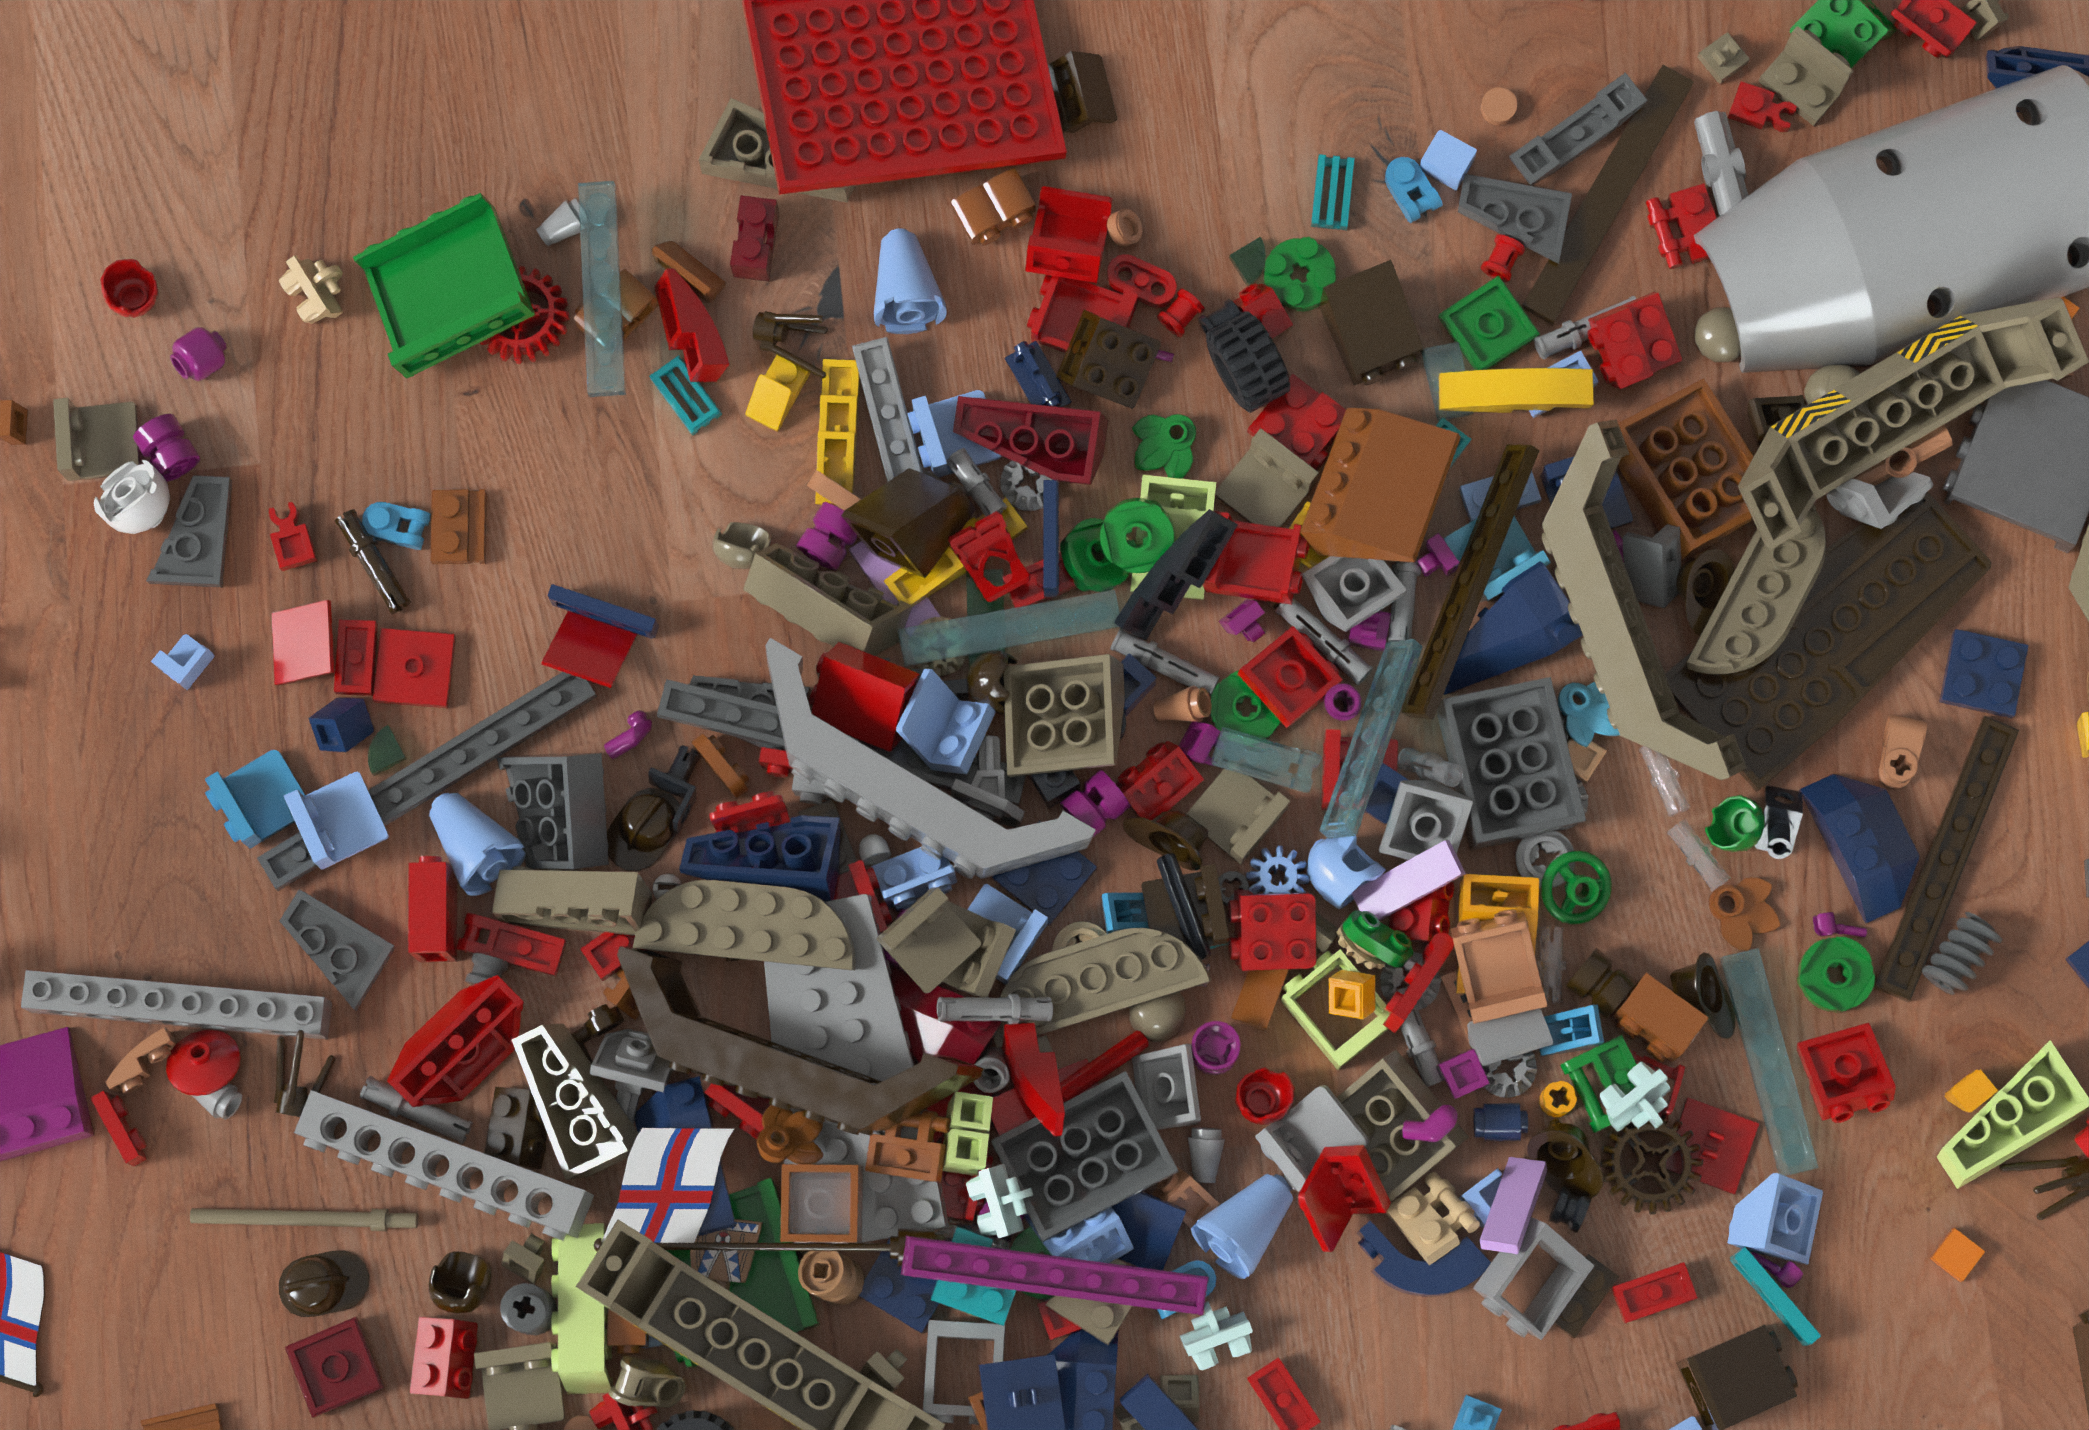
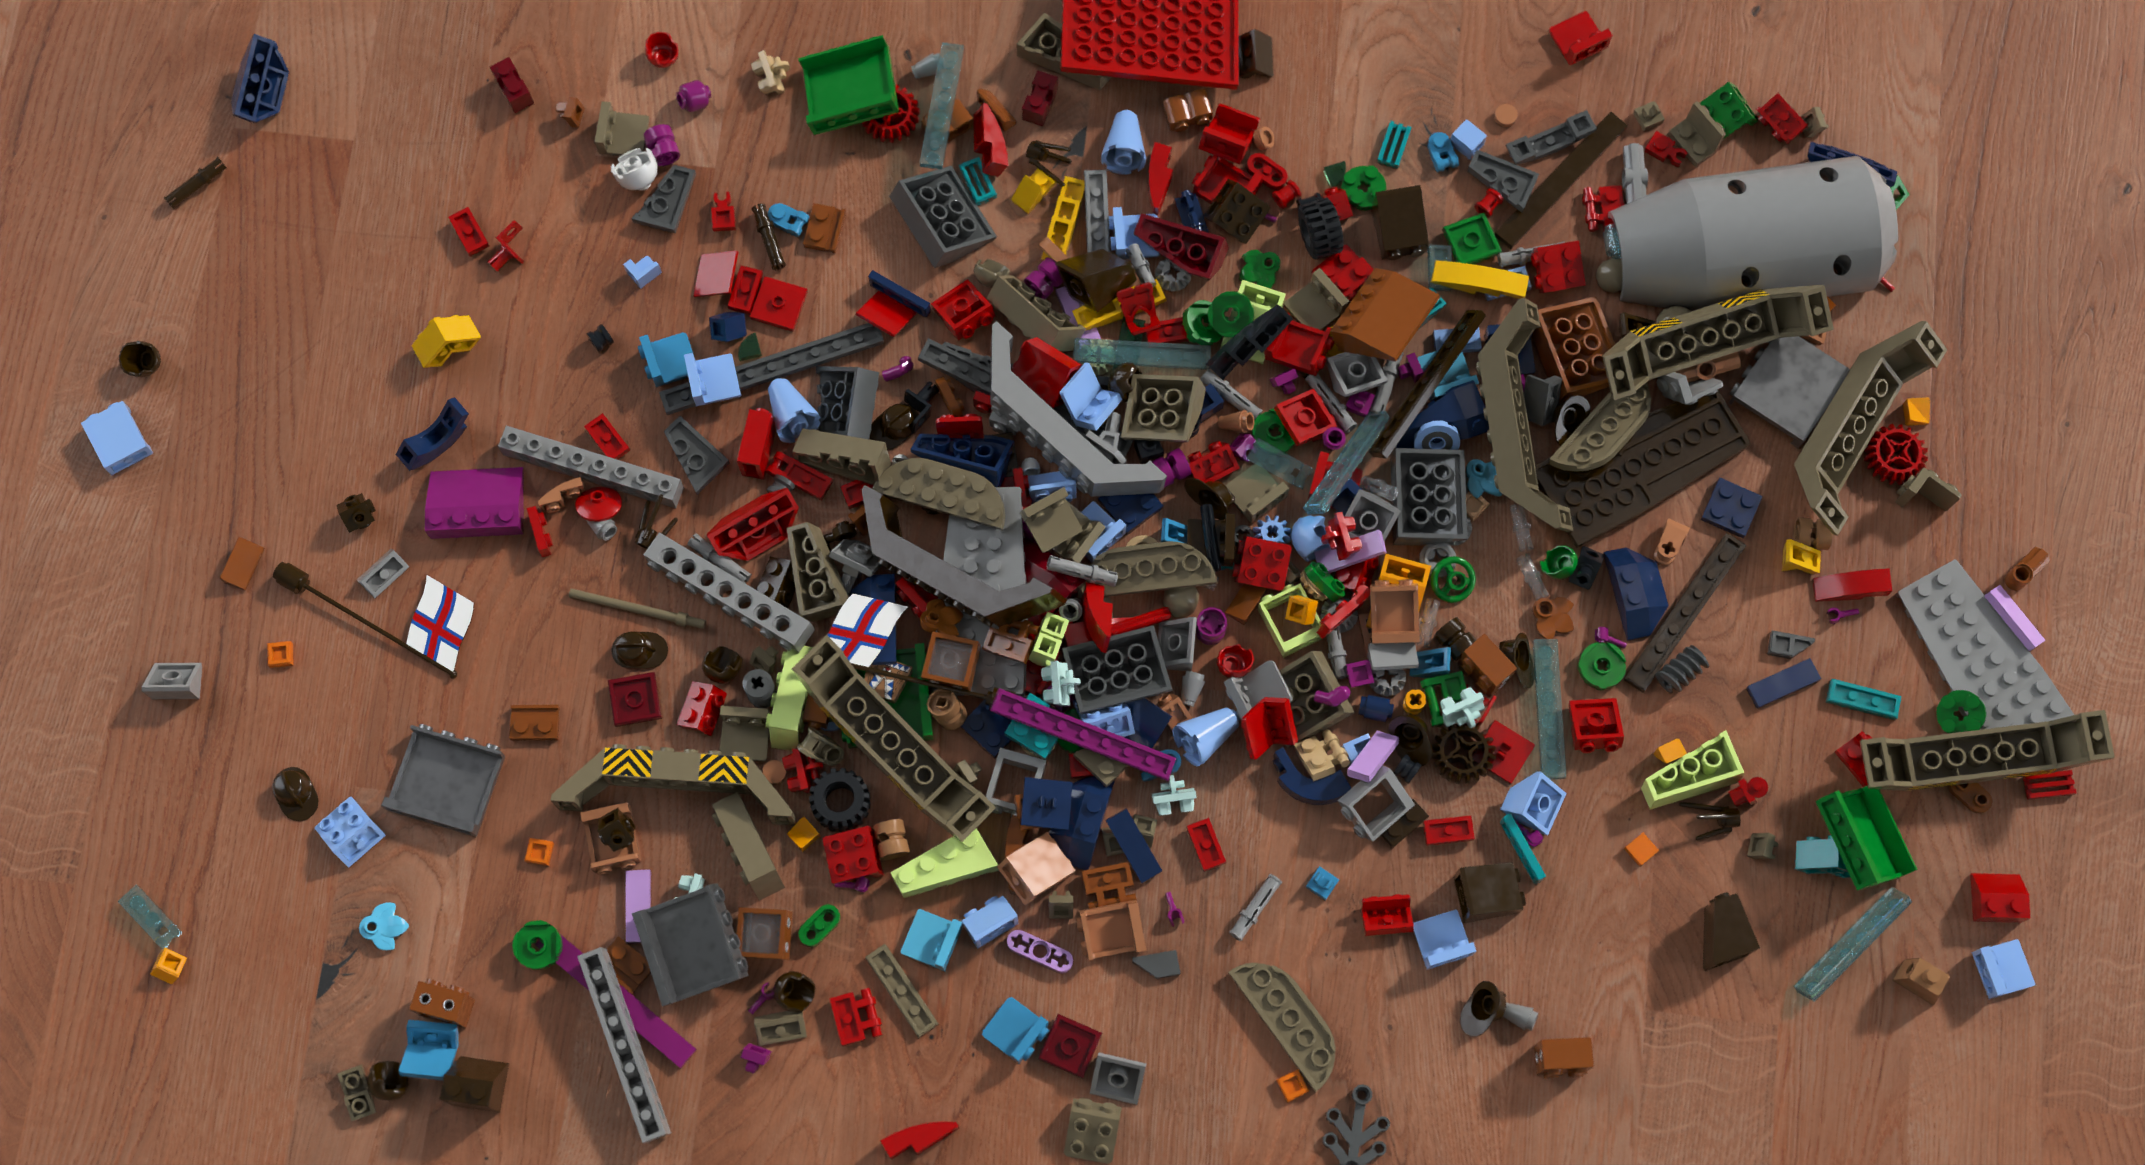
camera: 10 degrees right, 5 degrees down
dark blue tile [1043,480,1059,597] -> none
none -> red plate [584,413,630,460]
none -> black wheel [586,324,614,352]
none -> dark grey slope [889,166,997,268]
none -> red plate [931,279,996,341]
none -> red slope [1148,142,1173,217]
none -> red hips [1321,512,1362,561]
none -> light blue tile [1414,421,1460,450]
none -> clear light blue brick [1603,224,1621,259]

